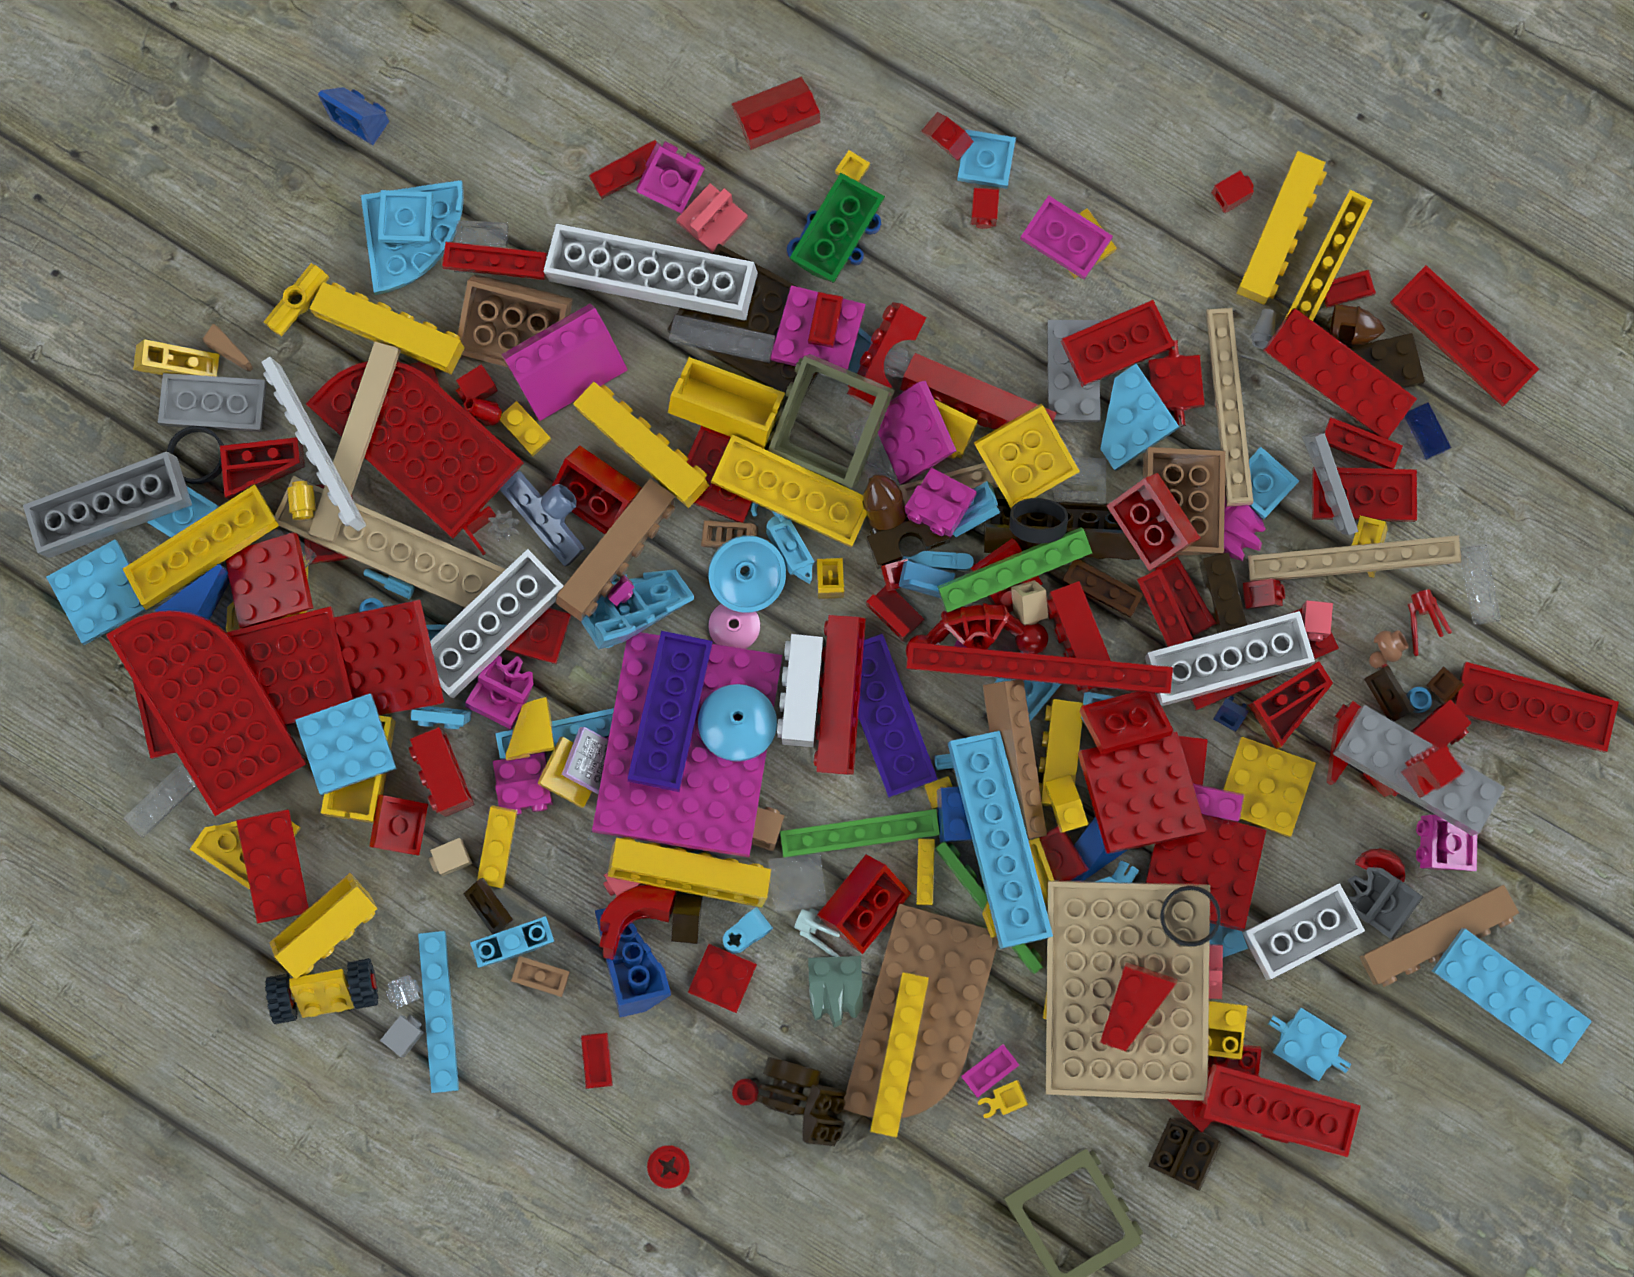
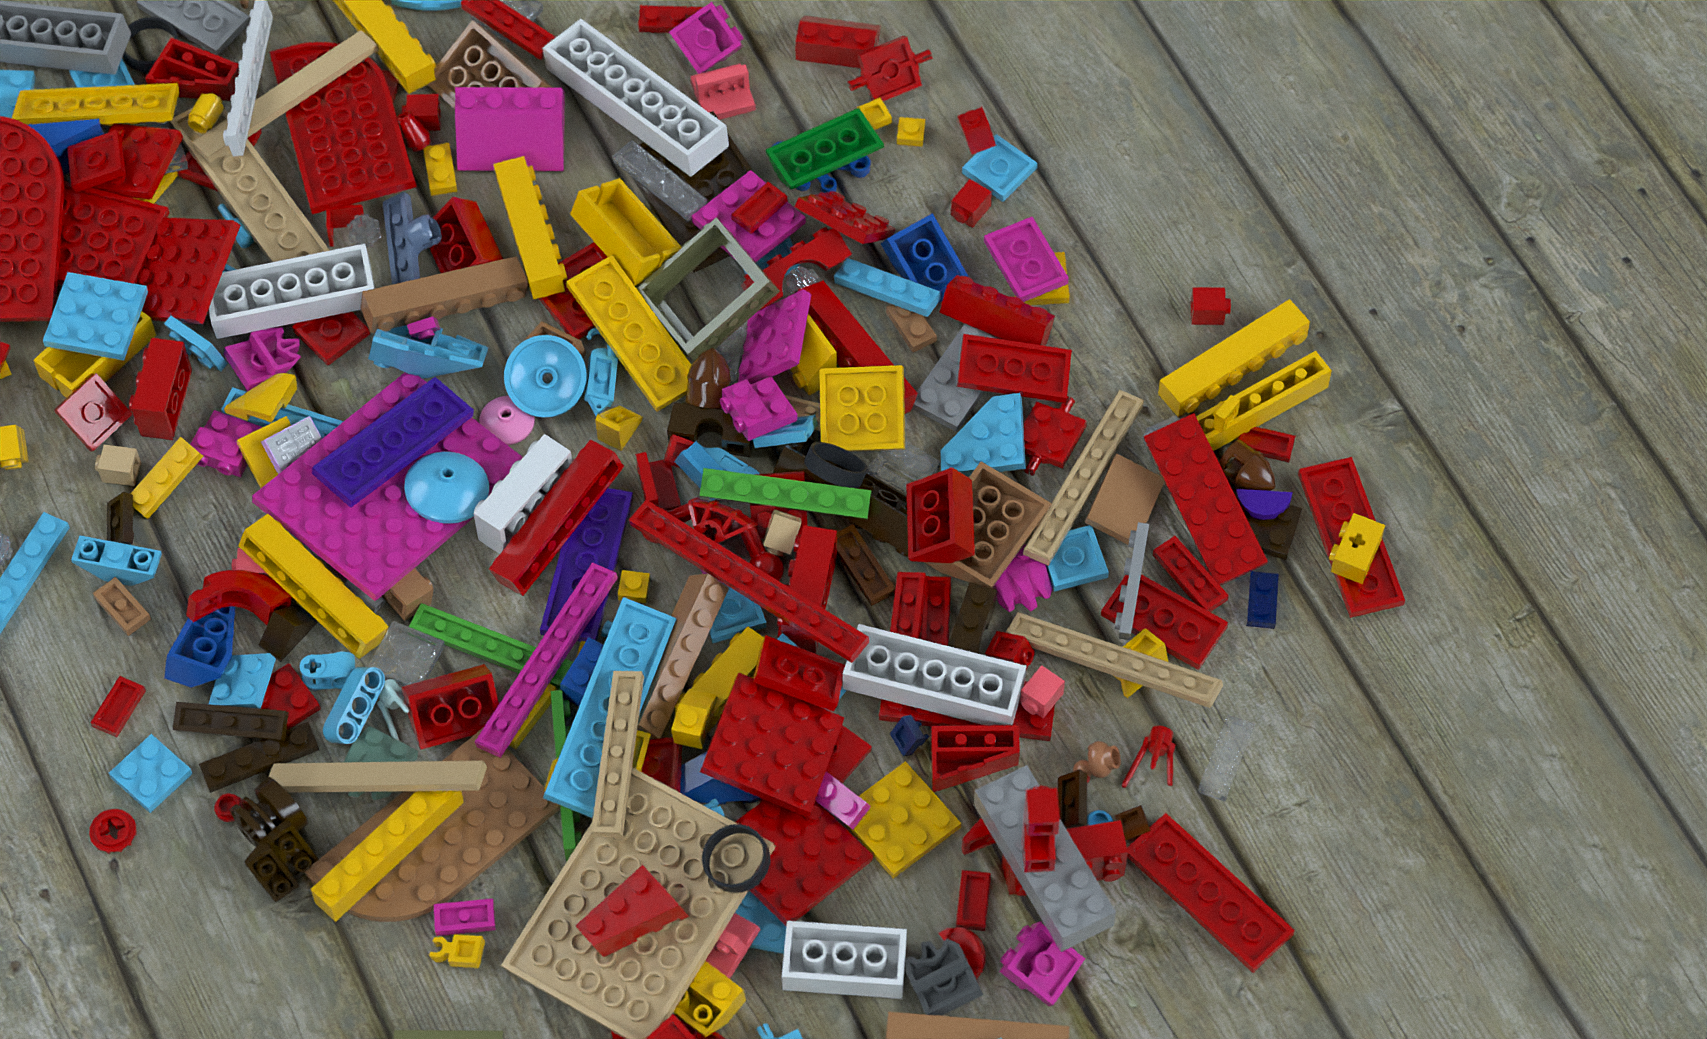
camera: 30 degrees right, 20 degrees down
none -> red plate [67,130,126,192]
none -> medium azure plate [109,734,193,813]
none -> dark brown plate [172,702,289,741]
none -> dark brown plate [199,722,319,793]
none -> medium azure plate [208,653,276,709]
none -> tan tile [269,761,487,793]
none -> medium azure beam [323,667,385,744]
none -> dark pink tile [474,563,618,758]
none -> tan plate [591,671,644,837]
none -> yellow plate [618,570,651,603]
none -> red plate [794,191,896,244]
none -> medium azure plate [834,258,941,317]
none -> red plate [847,35,933,101]
none -> blue slope [880,213,969,303]
none -> medium nougat plate [886,304,937,353]
none -> yellow plate [897,117,926,147]
none -> red brick [939,275,1055,346]
none -> red tile [956,870,991,931]
none -> medium nougat tile [1084,453,1164,545]
none -> yellow plate [1212,395,1240,433]
none -> dark purple tile [1236,489,1293,520]
none -> yellow brick [1329,513,1386,584]

